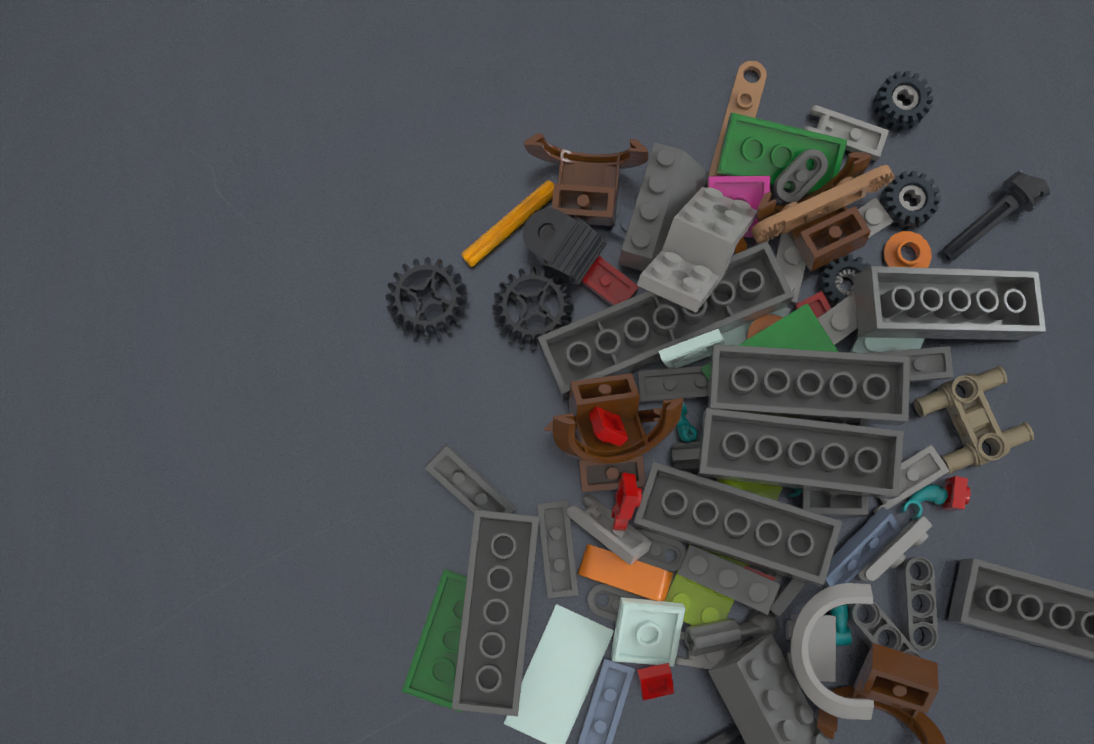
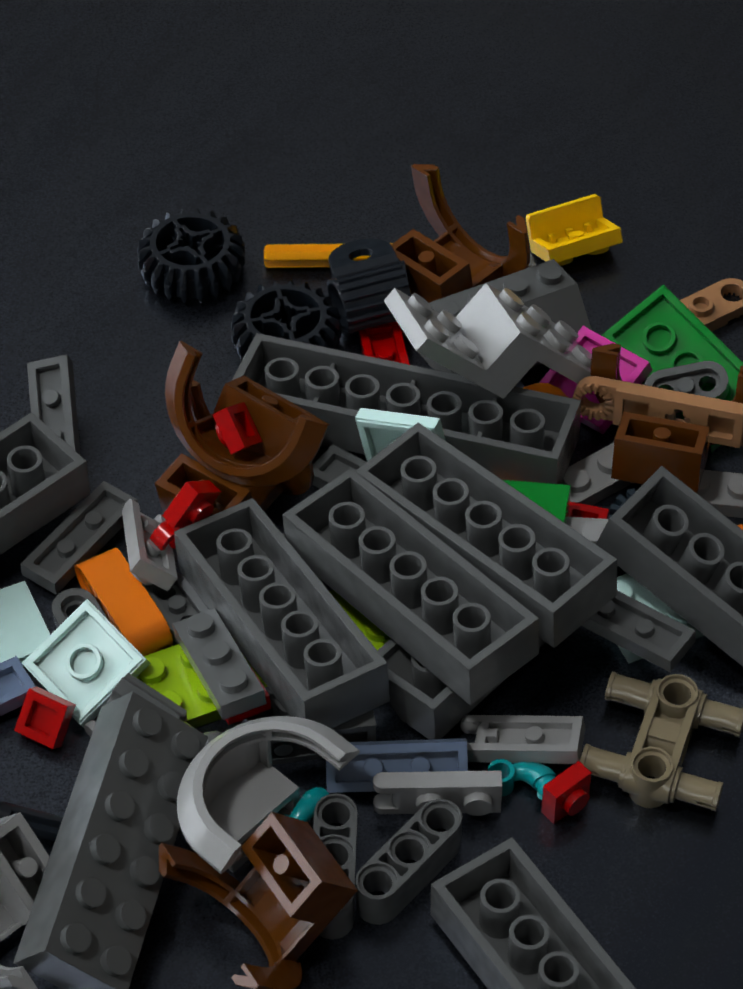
camera: 45 degrees right, 30 degrees down
none -> yellow bracket [526,194,623,266]

